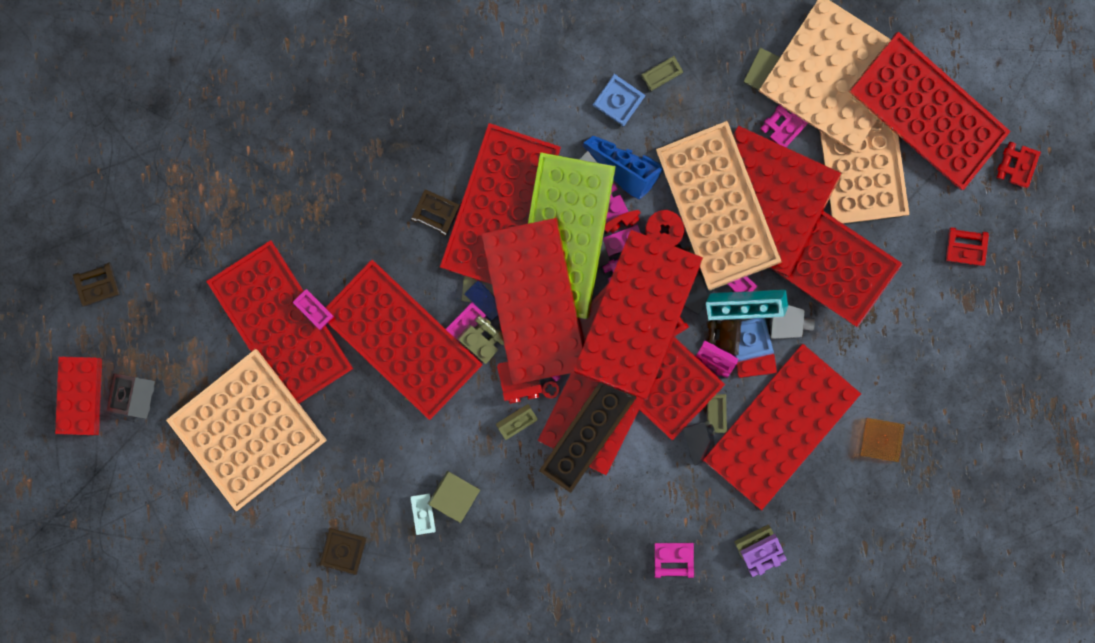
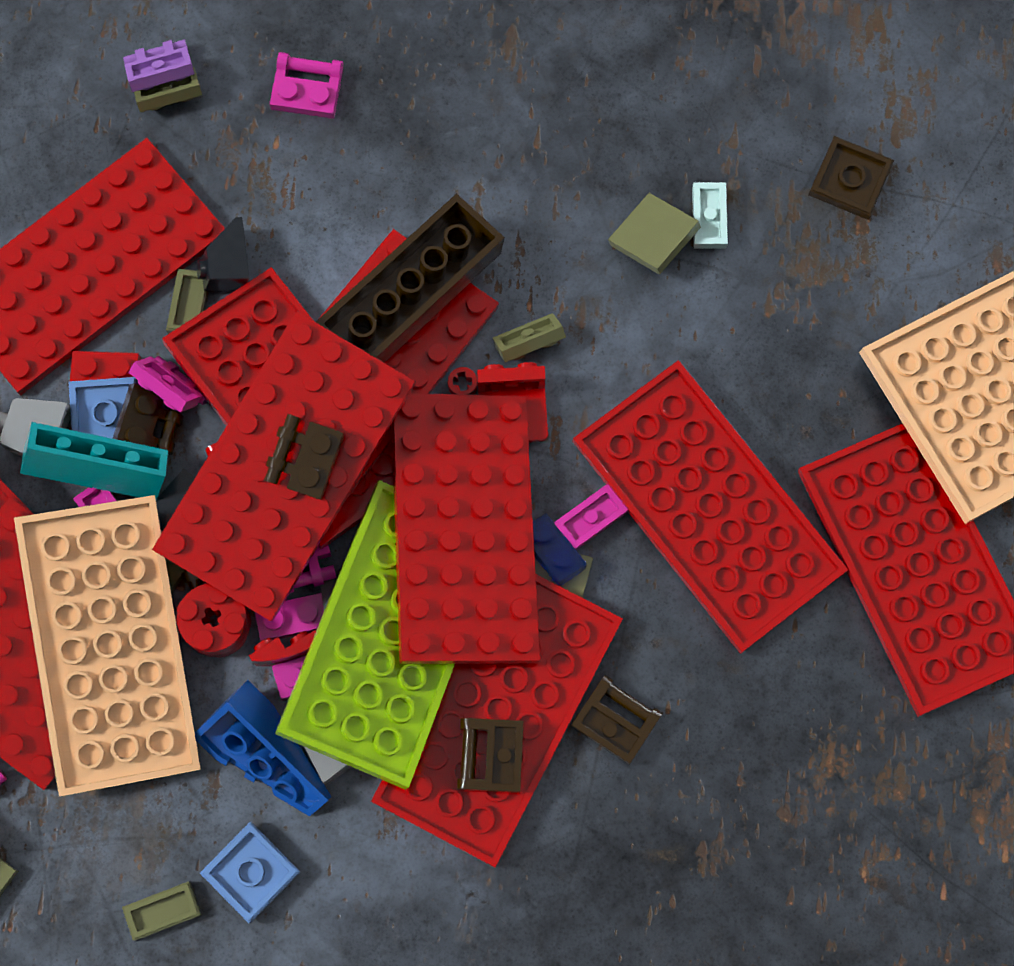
camera: 175 degrees left, 10 degrees down
dark pink plate [293,289,334,330] -> none
olive plate [457,315,504,364] -> none
none -> dark brown plate [264,414,345,500]
none -> dark brown plate [457,718,524,793]

